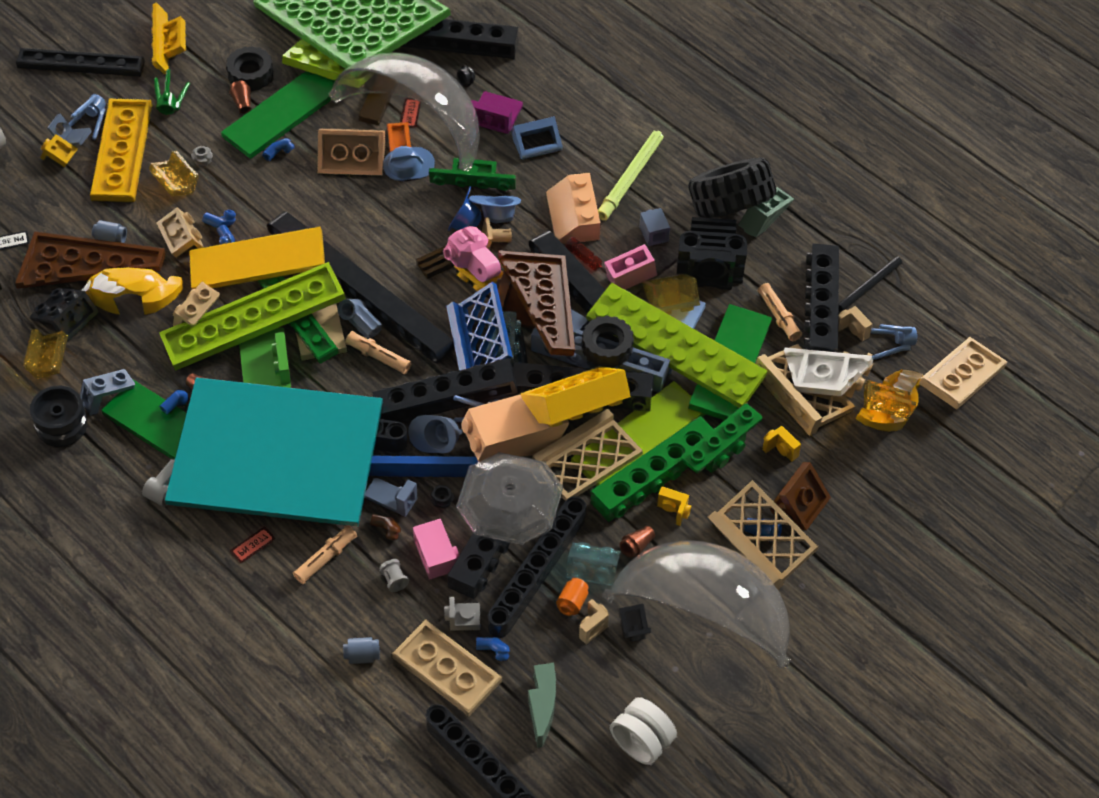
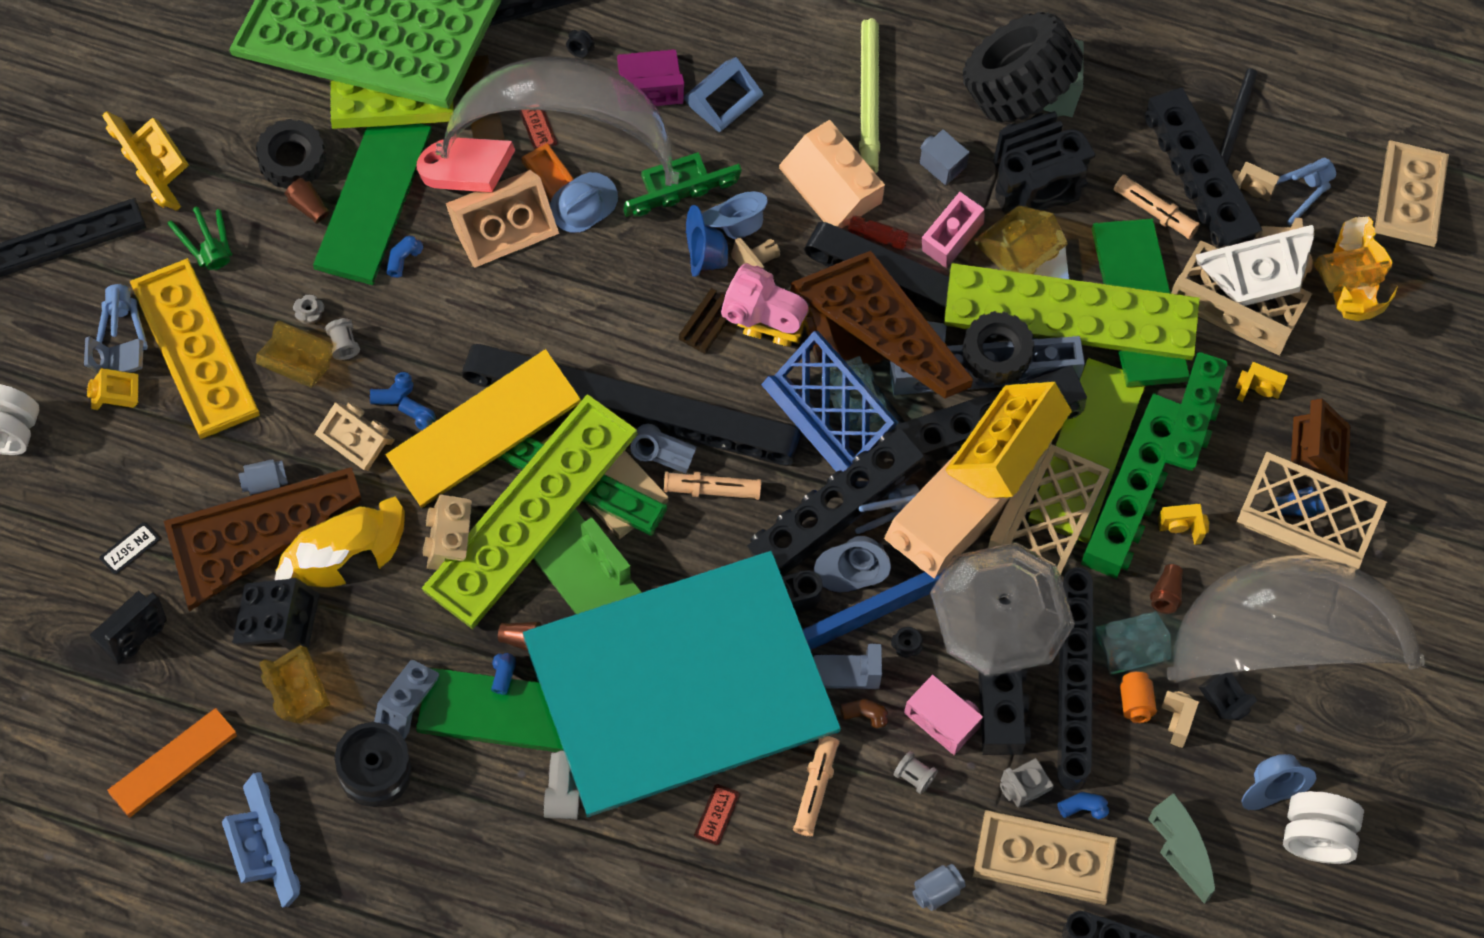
camera: 30 degrees left, 10 degrees up
none -> light grey bush [325,318,360,360]
none -> coral tile [417,138,515,192]
none -> medium blue piece [1241,754,1316,810]

